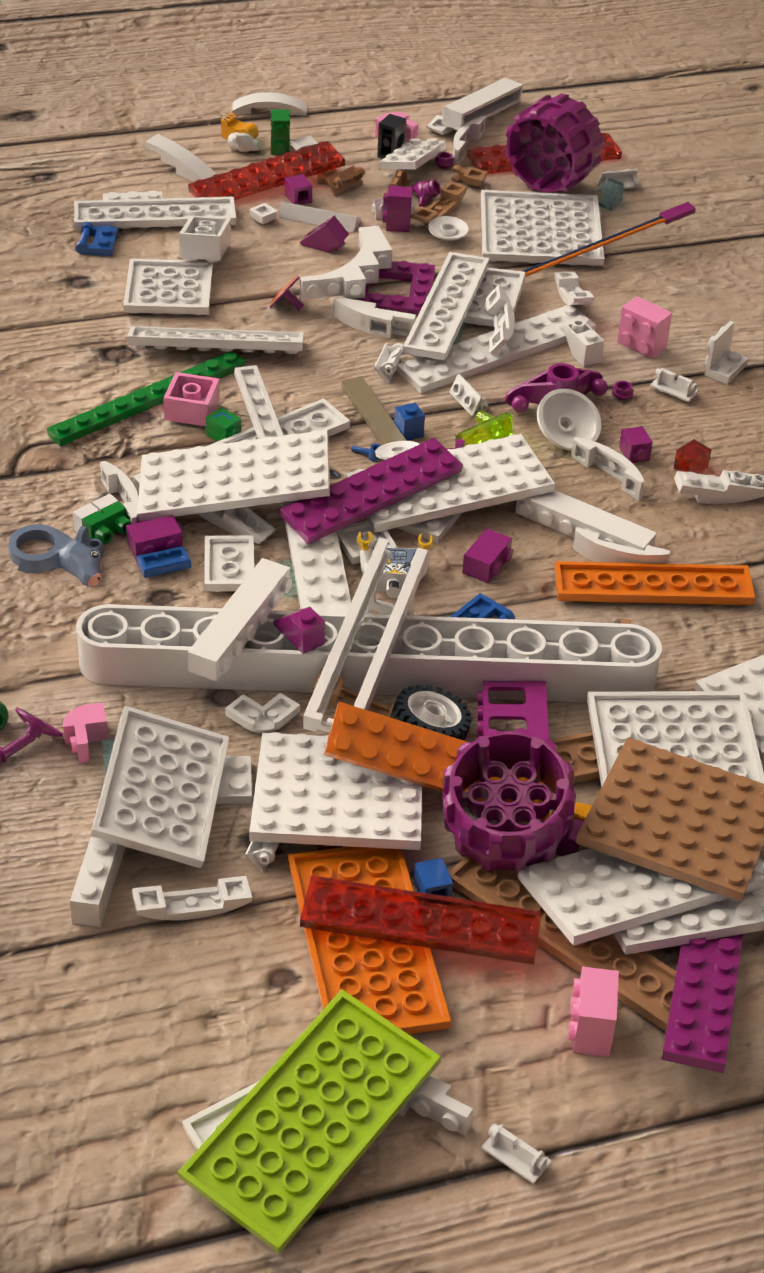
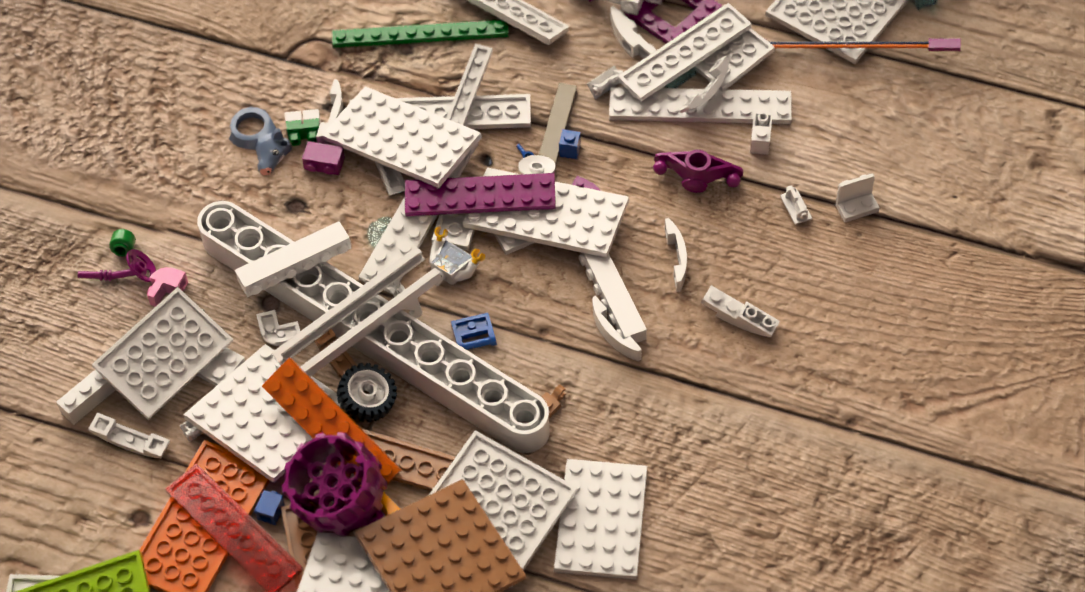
camera: 40 degrees right, 15 degrees up
blue plate [137,546,191,578] -> none
bright pink brick [164,372,220,426] -> none
white plate [205,535,254,592] -> none
green brick [206,407,241,442] -> none
magenta slope [273,606,325,654] -> none
white hinge [449,374,489,416] -> none
clear neon green piece [455,410,513,447] -> none
magenta brick [462,528,513,583] -> none
magenta window [478,681,549,741] -> none
white dish [537,389,601,451] -> none
white slope [554,272,594,305] -> none
orange plate [554,561,755,605] -> none
magenta plate [612,381,634,400] -> none
bright pink brick [617,296,672,359] -> none
magenta brick [619,426,653,463] -> none
clear red brick [673,439,712,474] -> none

